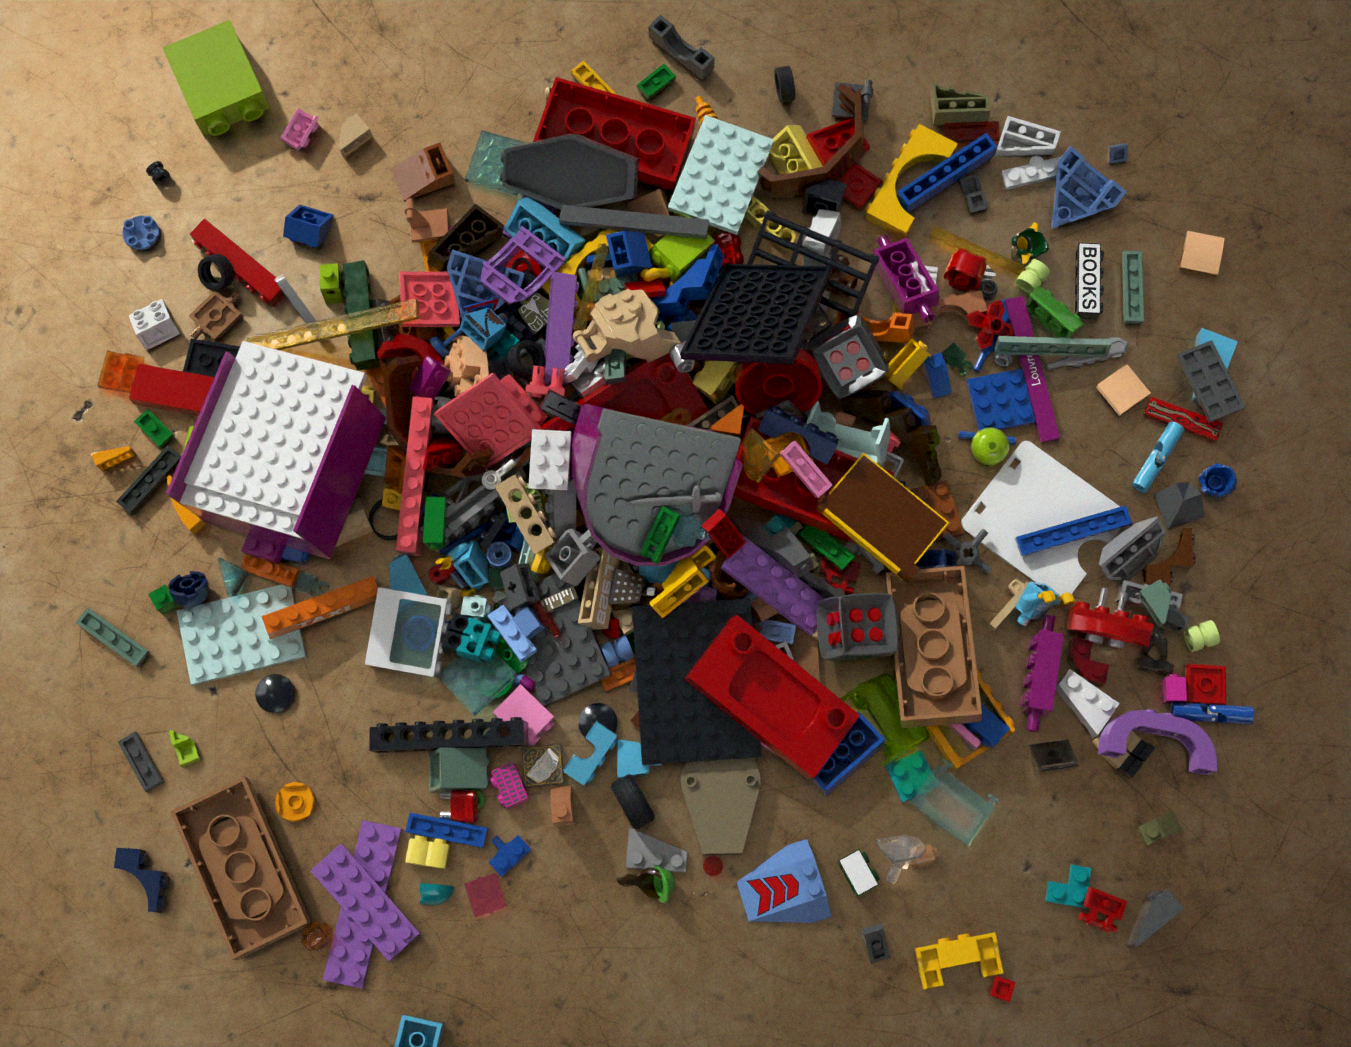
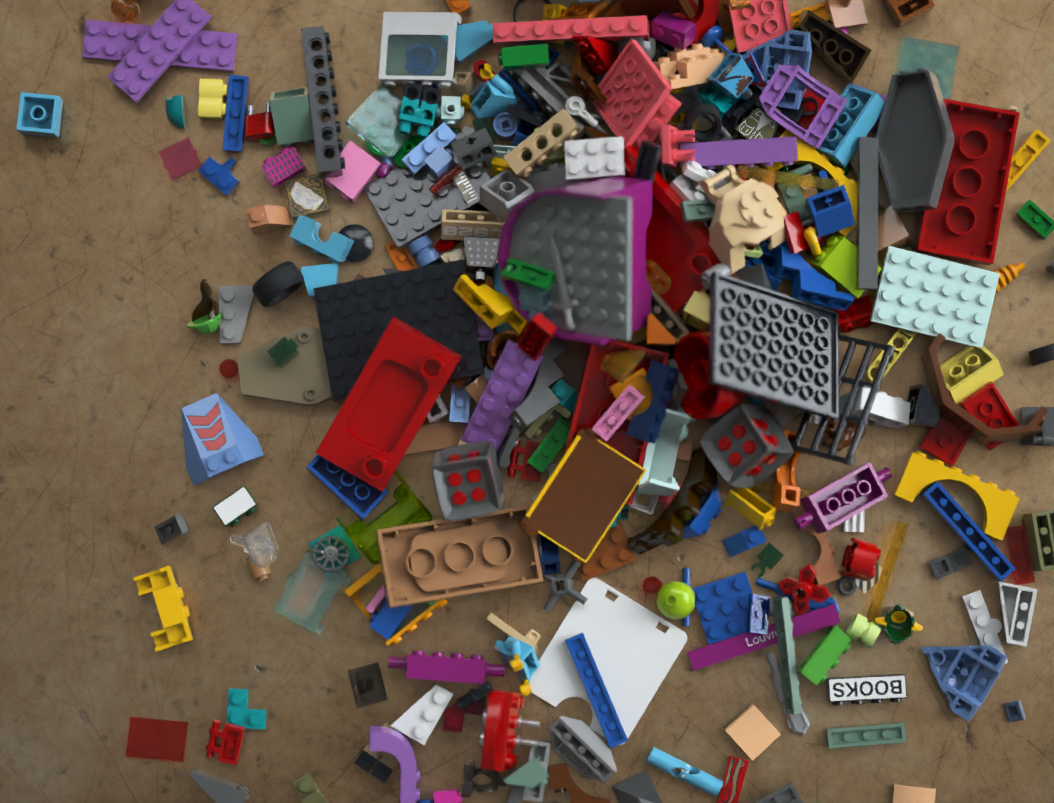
camera: 80 degrees right, 10 degrees up
red plate [989,976,1016,1002] -> none
none -> clear red piece [126,717,188,762]
none -> clear green brick [267,336,299,368]
none -> dark grey wheel [313,536,349,572]
none -> black axle [457,681,493,710]
none -> clear red plate [643,576,662,594]
none -> clear blue plate [747,594,770,635]

